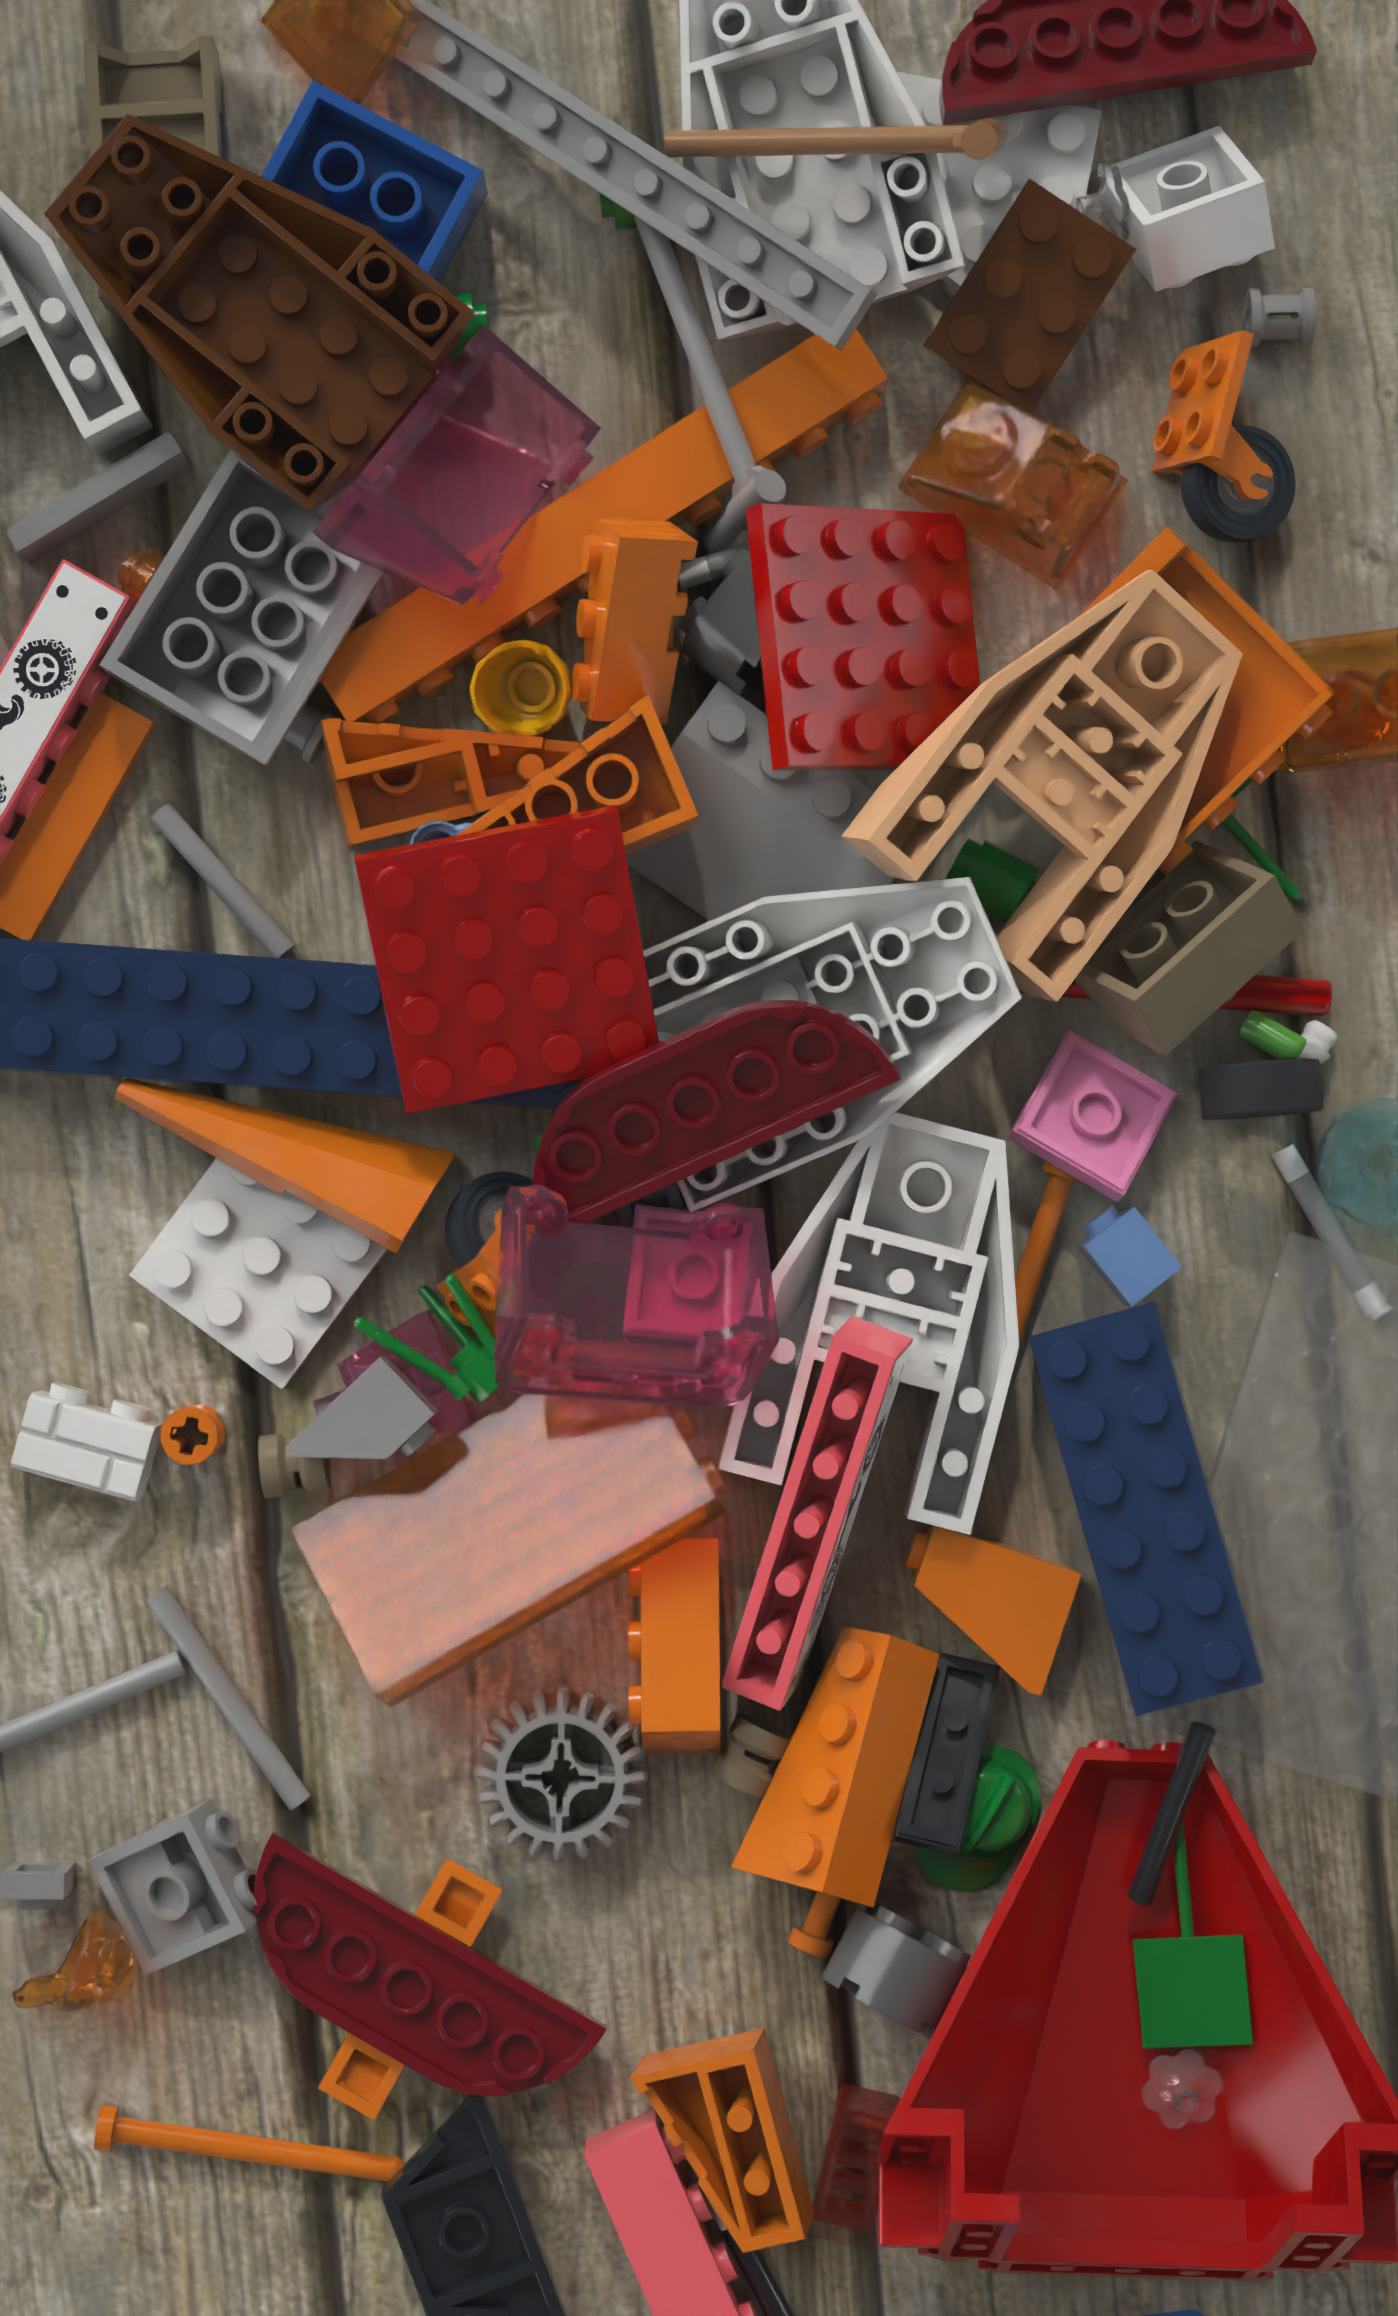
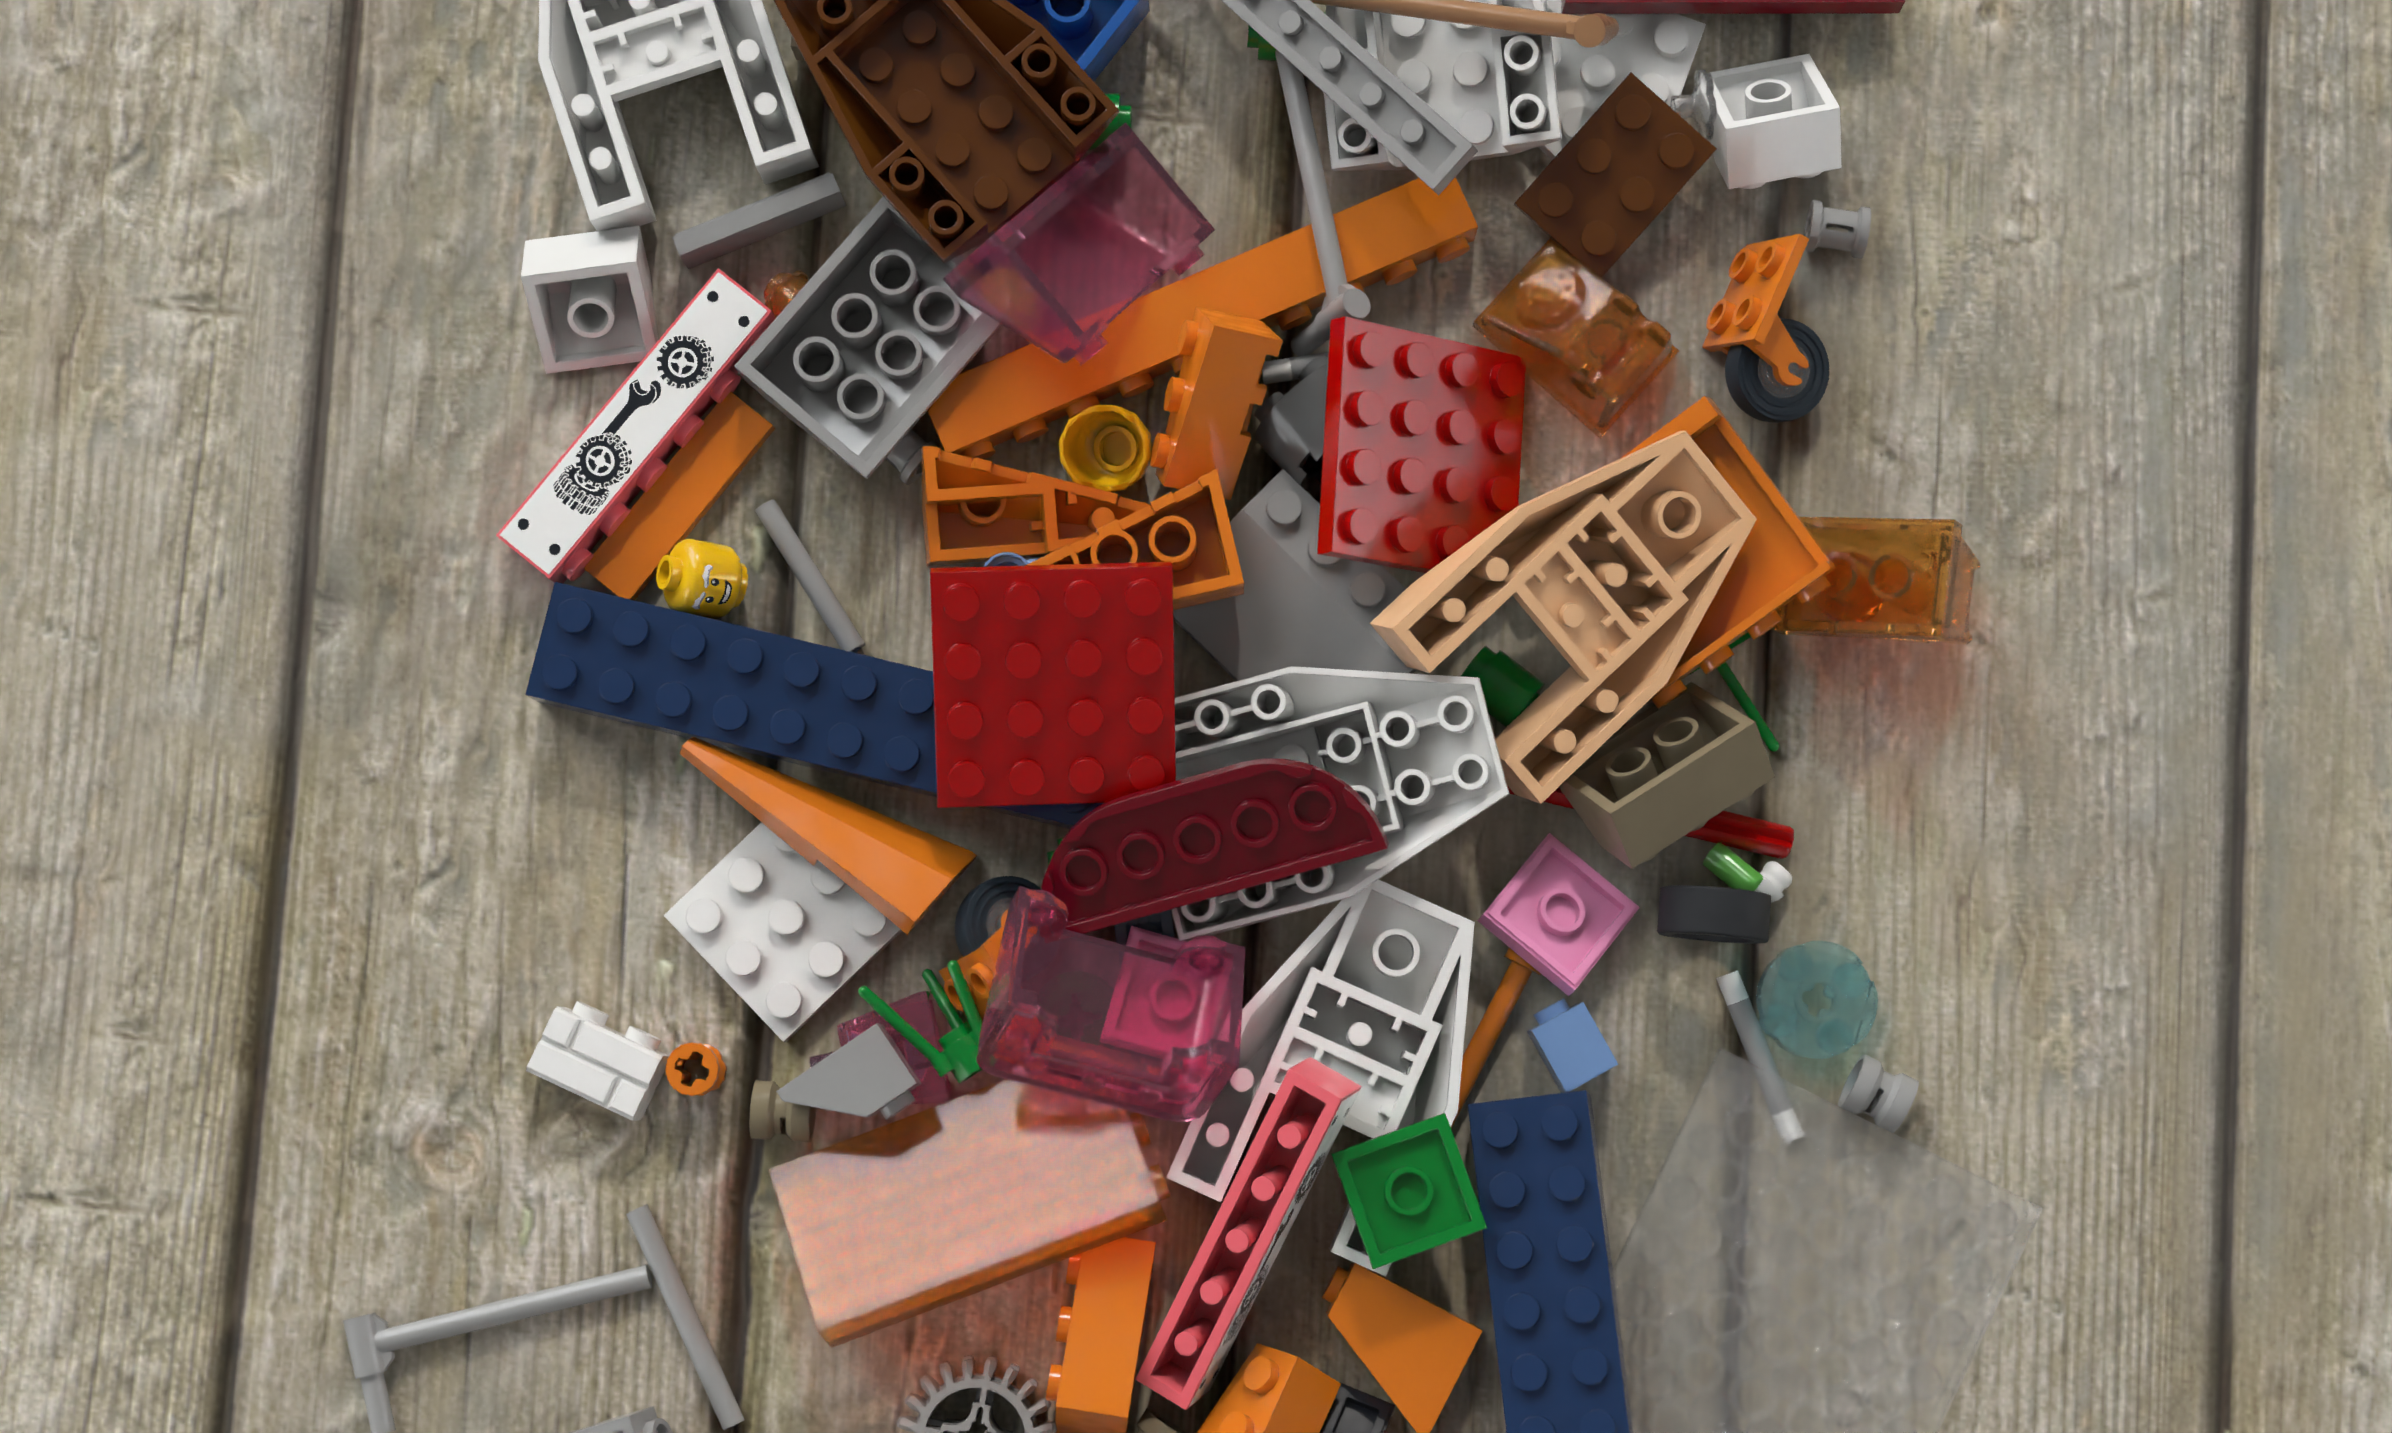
camera: 15 degrees right, 5 degrees down
none -> yellow head [656,539,748,619]
none -> green plate [1331,1113,1487,1269]

